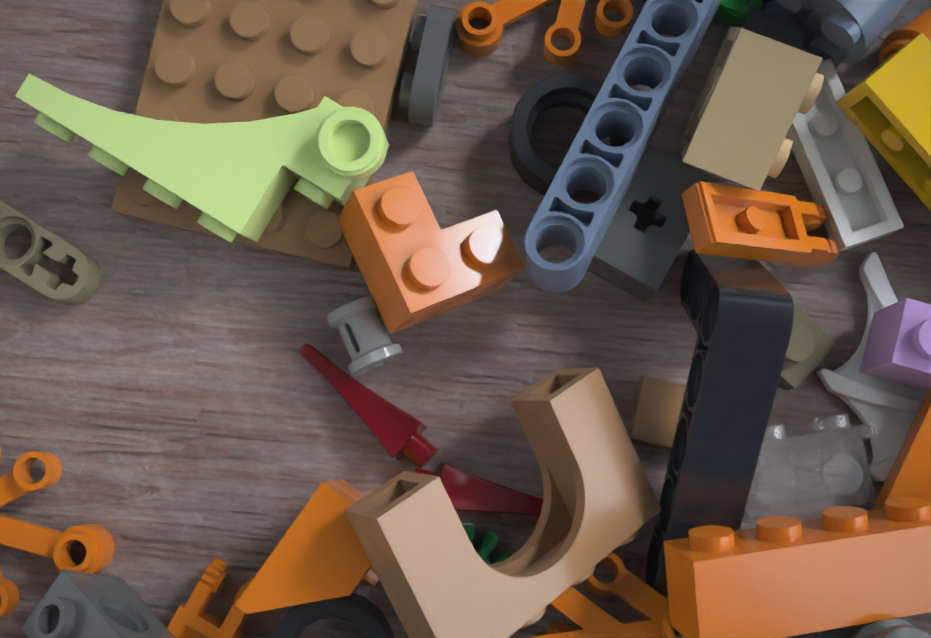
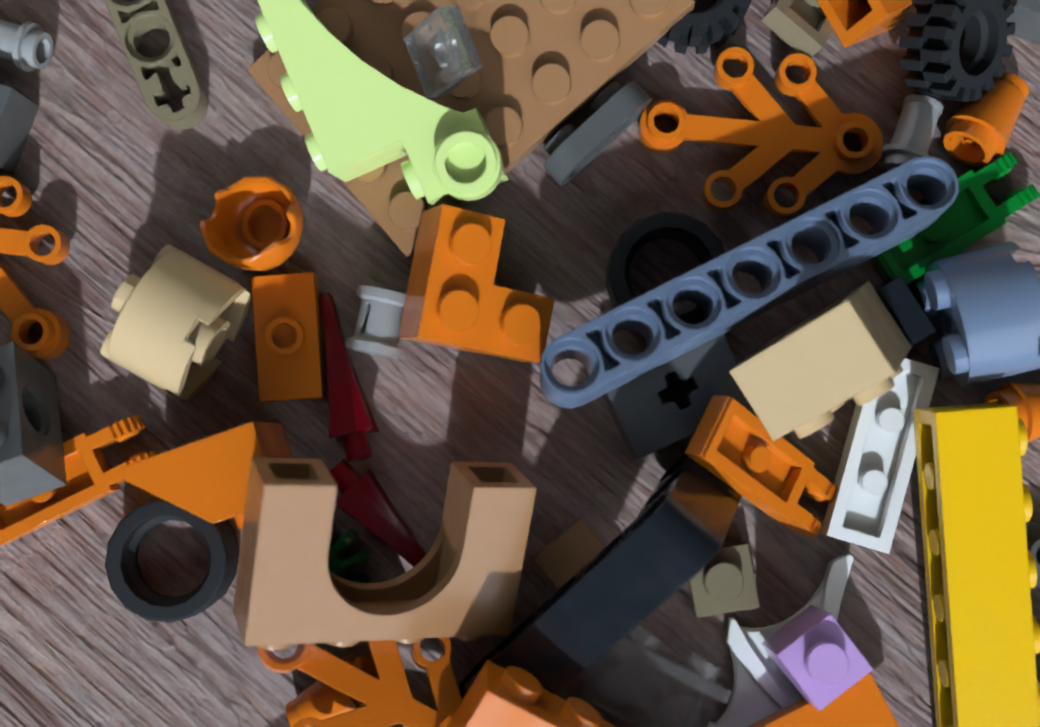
camera: 40 degrees right, 5 degrees up
none -> tan brick [100,244,251,400]
none -> orange hair [200,176,305,271]
none -> orange plate [251,272,326,403]
none -> clear plate [403,5,483,98]

